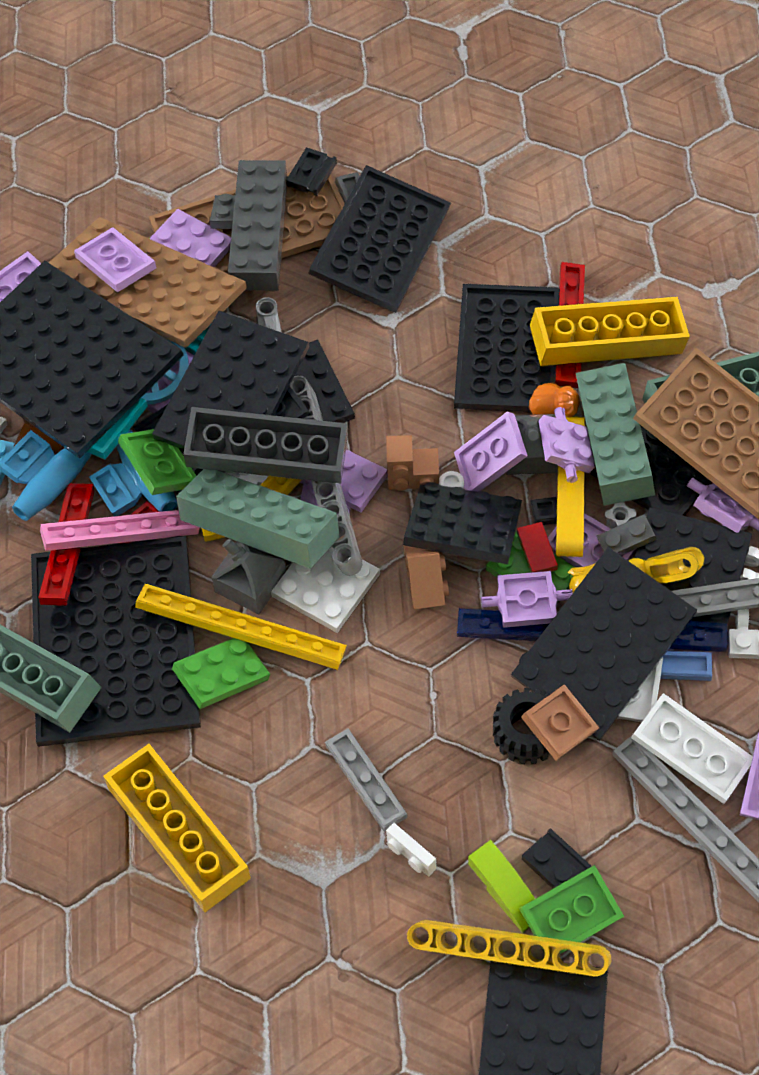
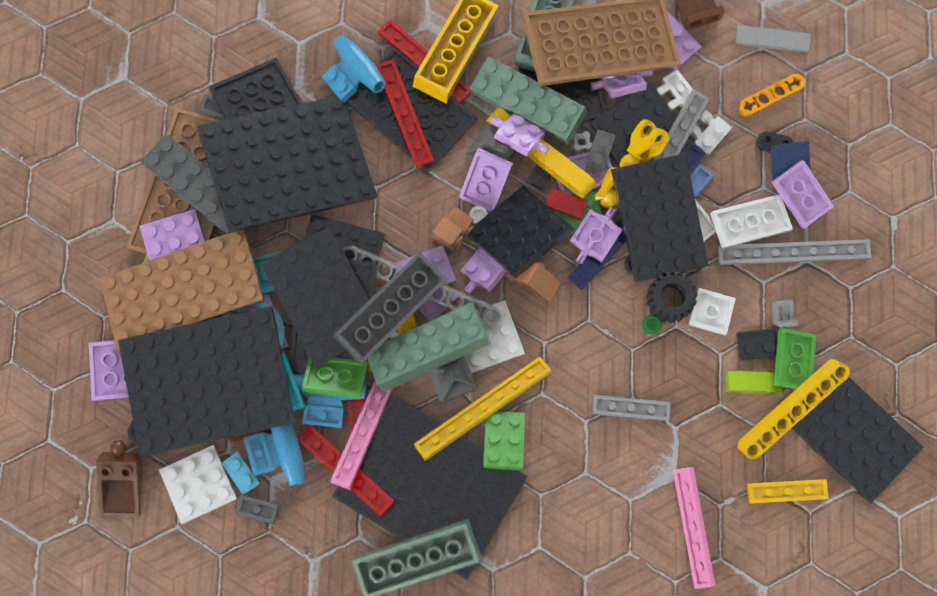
camera: 60 degrees left, 20 degrees up
lavender plate [74,227,156,292] -> none
yellow brick [103,744,251,912] -> none
dark grey plate [210,194,235,229] -> none
light grey piece [256,297,281,332] -> none
black plate [286,147,337,196] -> none
white plate [386,823,436,877] -> none
nougat tile [521,684,599,761] -> none
orange hair [529,383,580,418] -> none
none -> black plate [197,96,377,233]
none -> dark azure plate [322,35,386,103]
none -> red plate [376,59,434,168]
none -> lavender plate [460,248,507,295]
none -> green plate [642,315,661,335]
none -> bright pink plate [673,467,716,589]
none -> white plate [688,288,736,336]
none -> yellow plate [747,479,829,504]
none -> light grey bracket [772,299,798,329]

